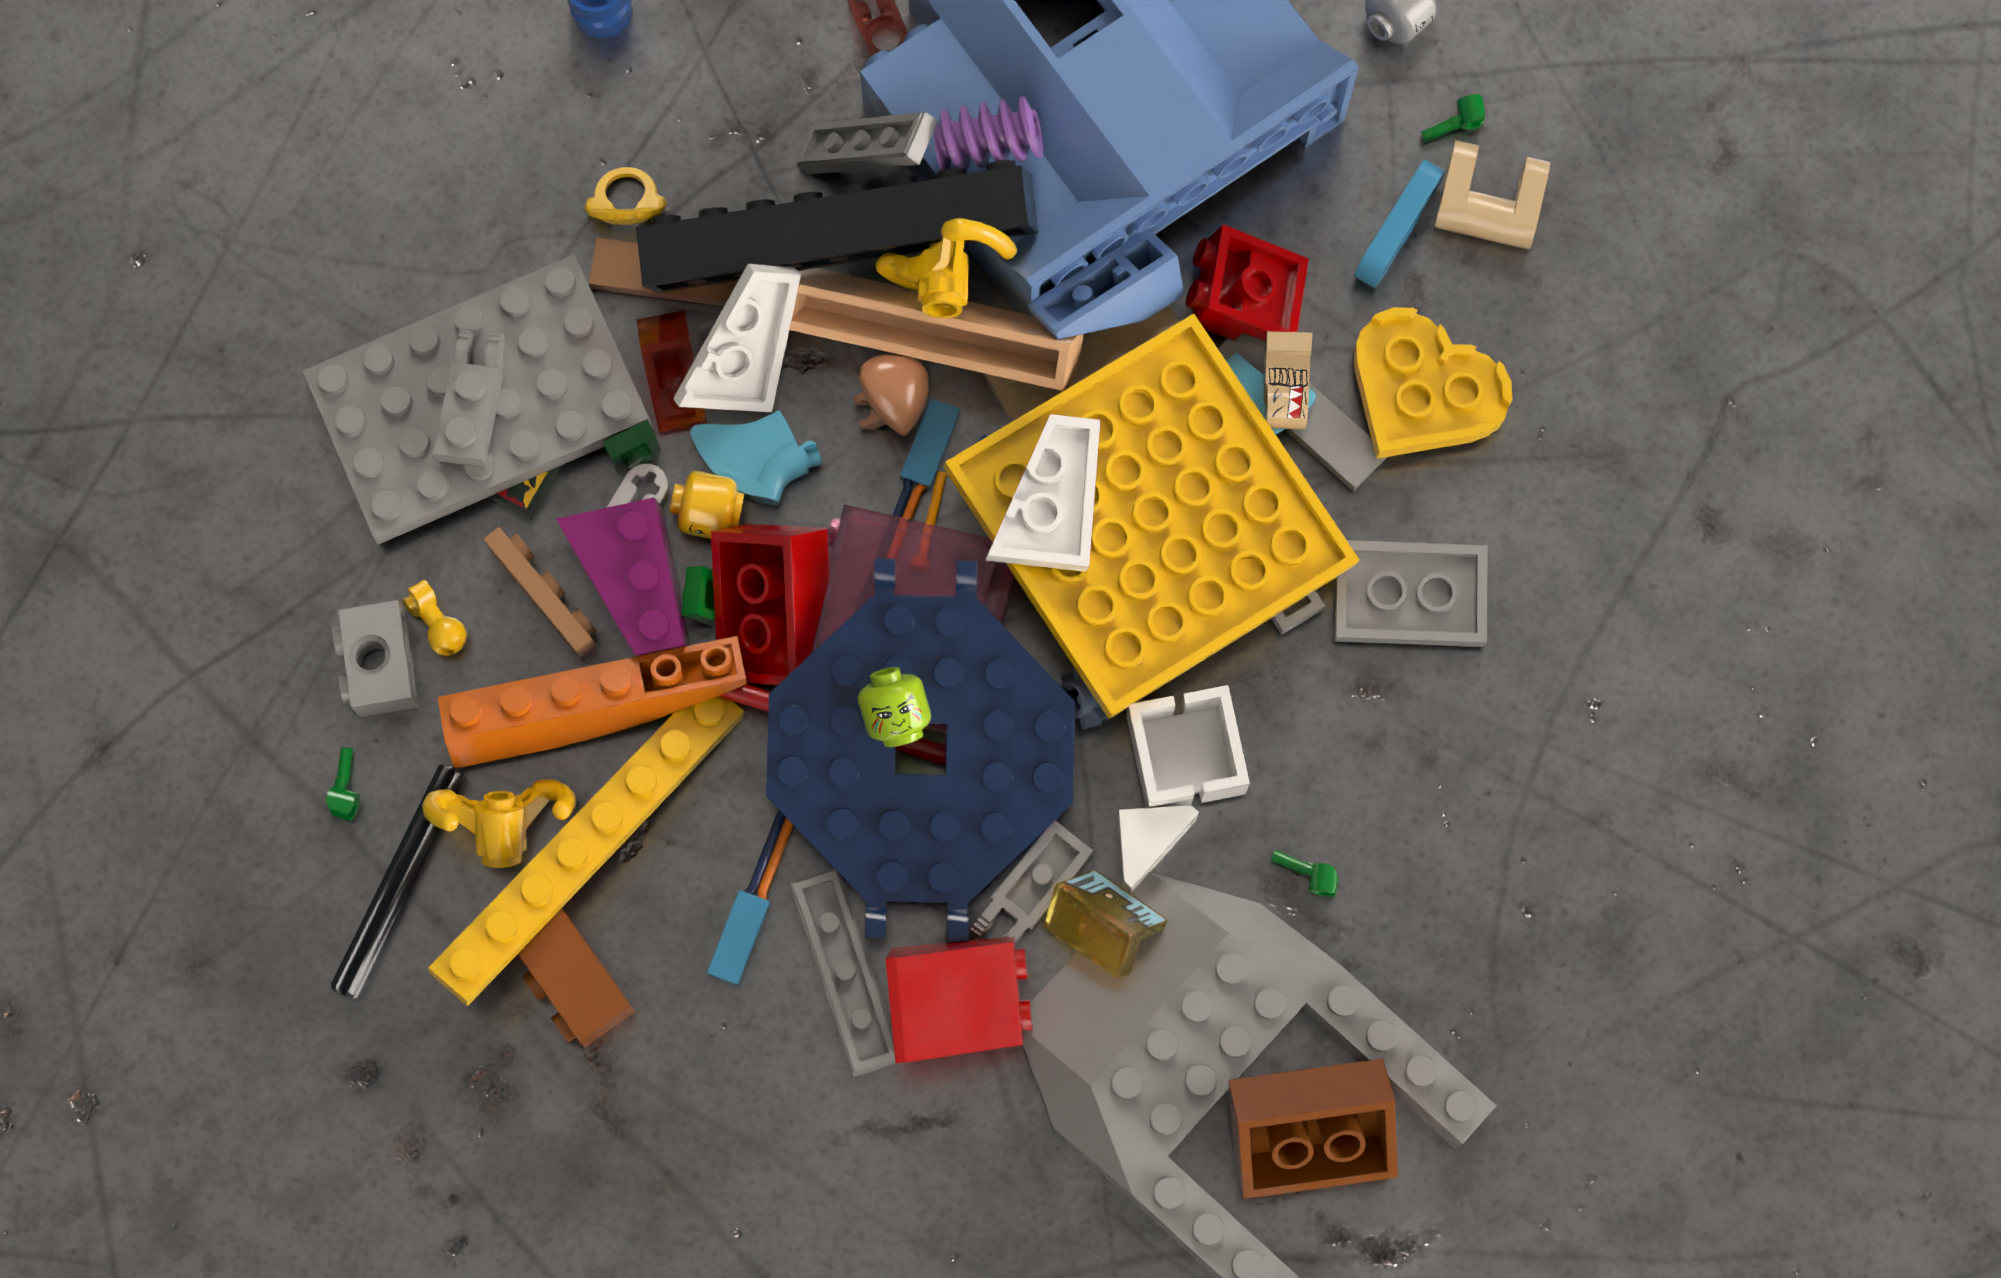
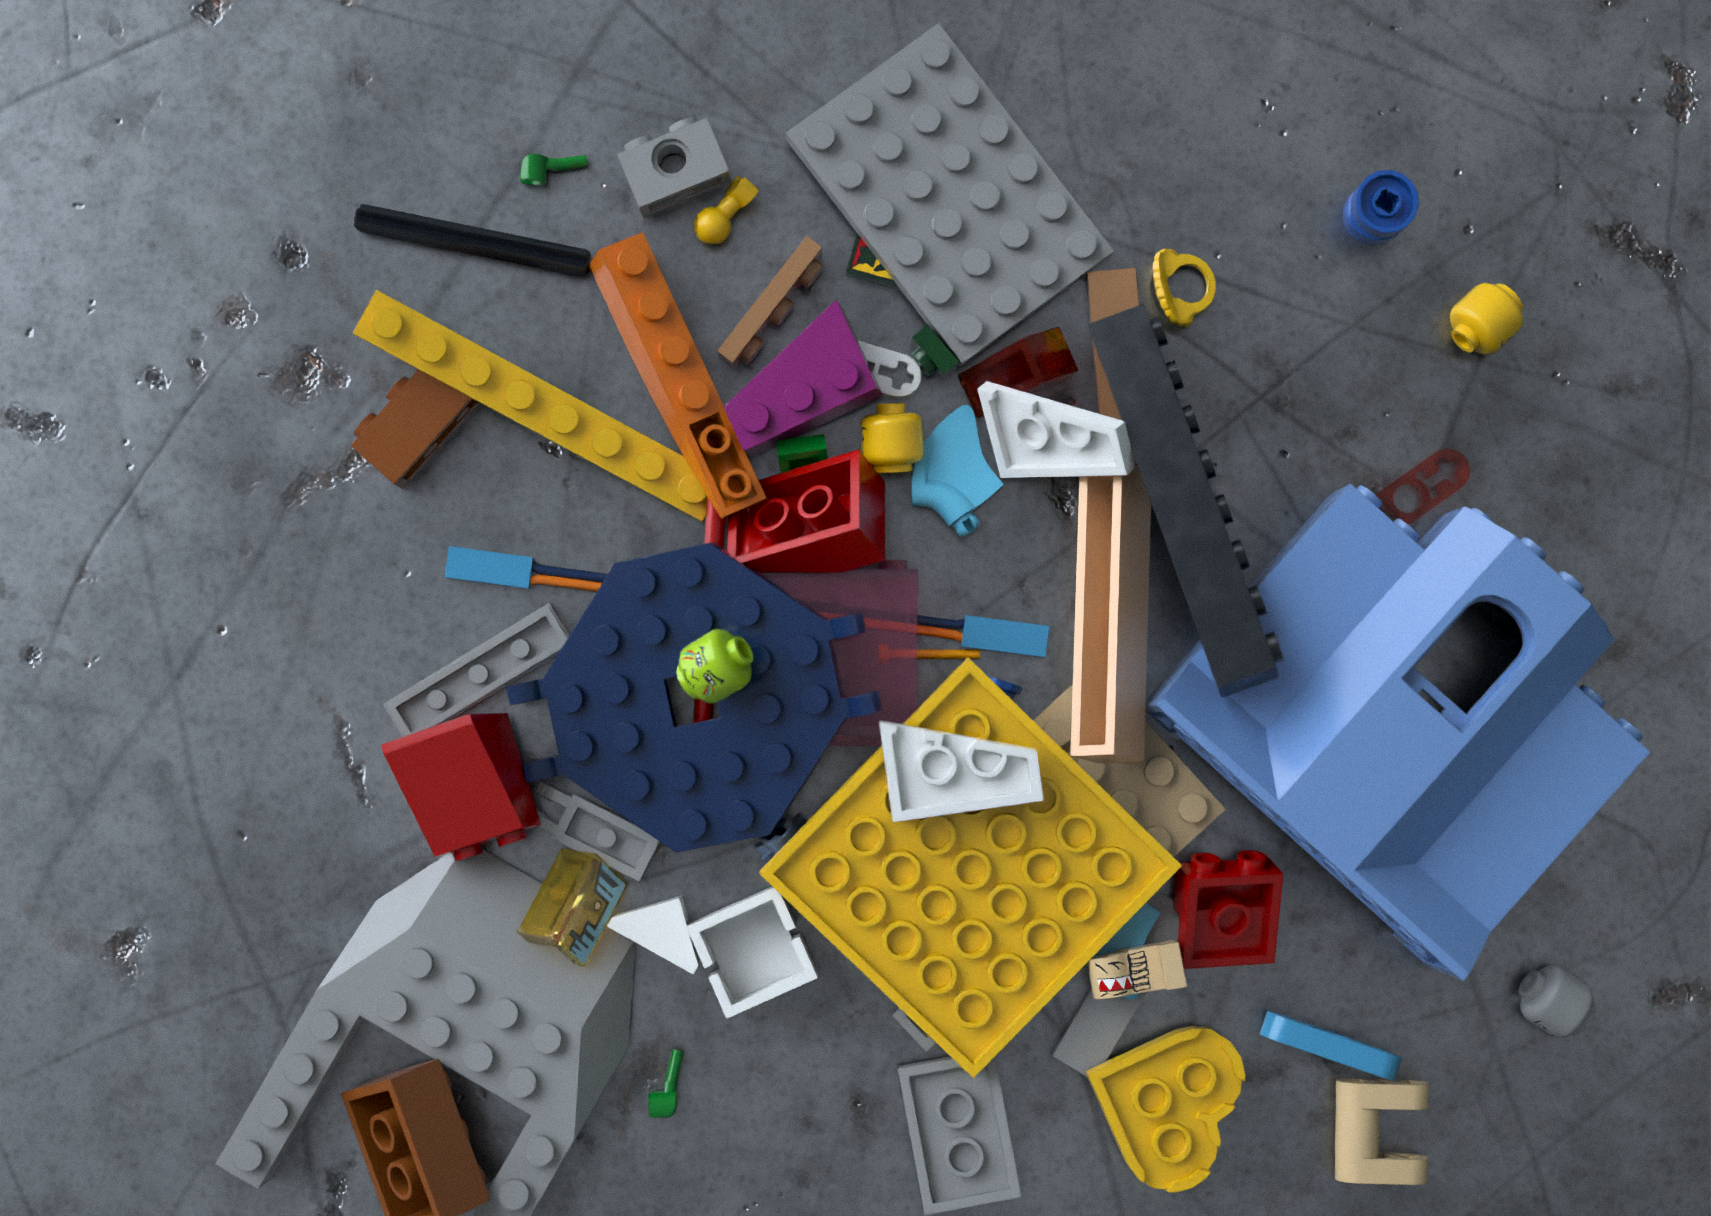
camera: 75 degrees right, 10 degrees up
yellow piece [422,779,576,868] -> none
light grey hinge [433,328,505,467] -> none
light grey tile [796,112,938,174] -> none
nougat piece [854,353,929,436] -> none
yellow piece [875,218,1017,319] -> none
medium lavender piece [934,96,1044,171] -> none
medium blue slope [1028,228,1184,340] -> none
green hand [1421,94,1485,142] -> none

